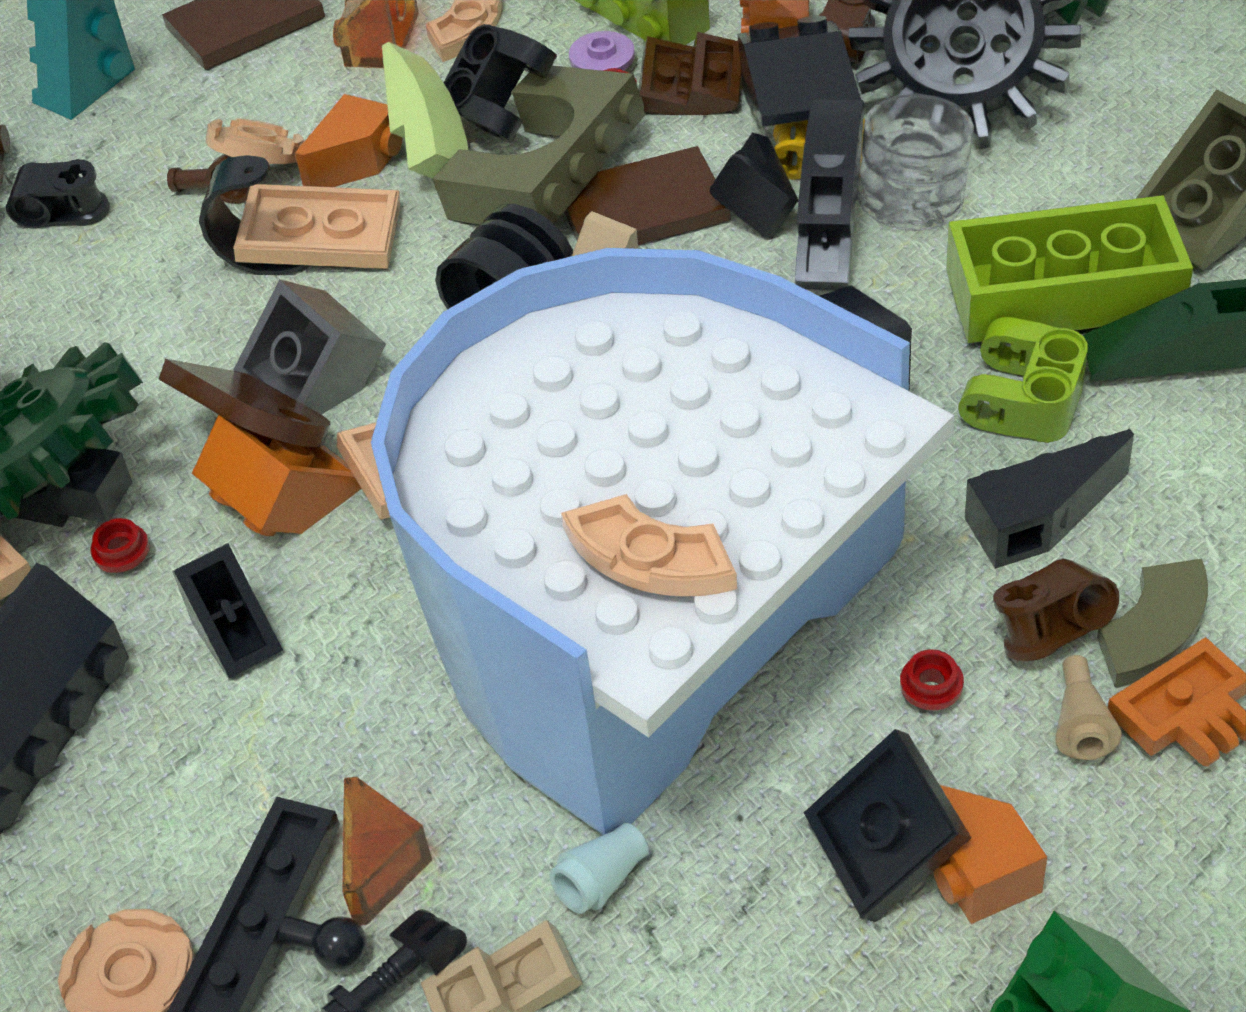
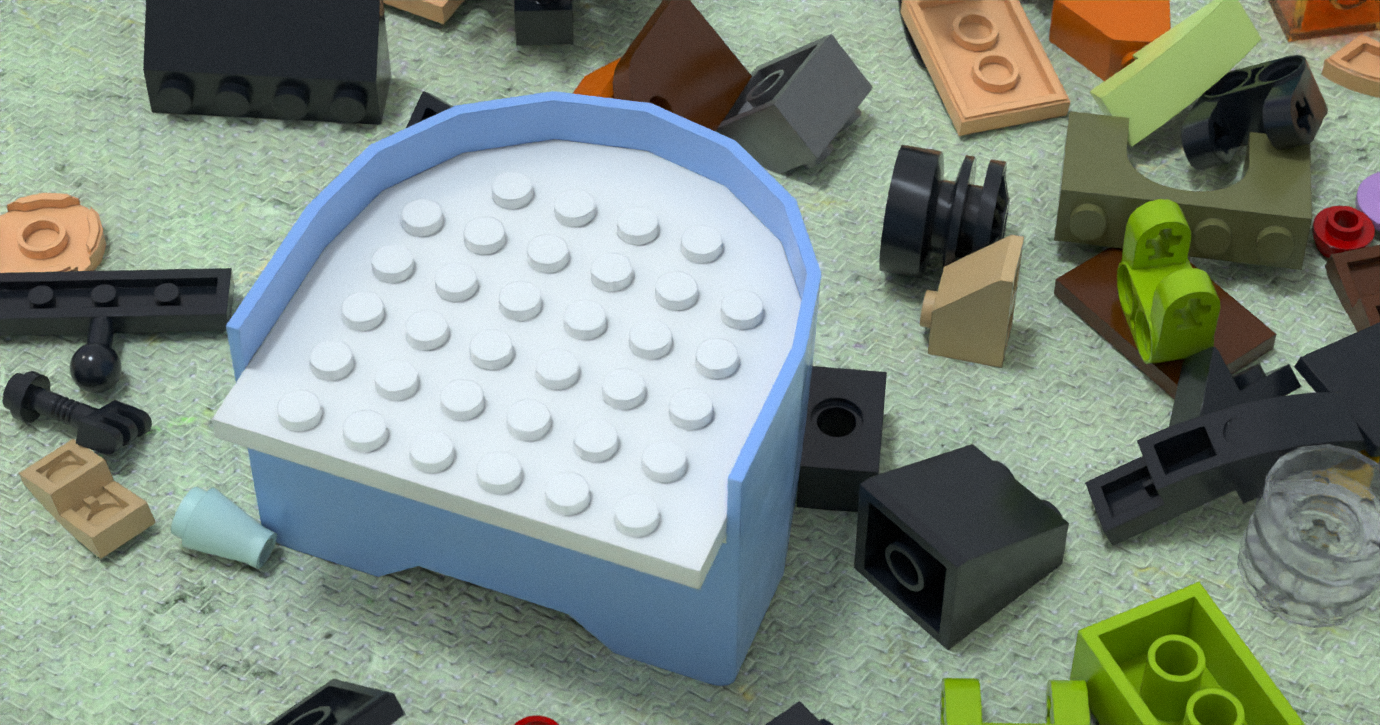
camera: 65 degrees right, 0 degrees up
red plate [90,518,150,573] -> none
clear orange slope [342,777,432,925] -> none
light nougat tile [561,494,737,597] -> none
none -> lime piece [1117,199,1220,364]

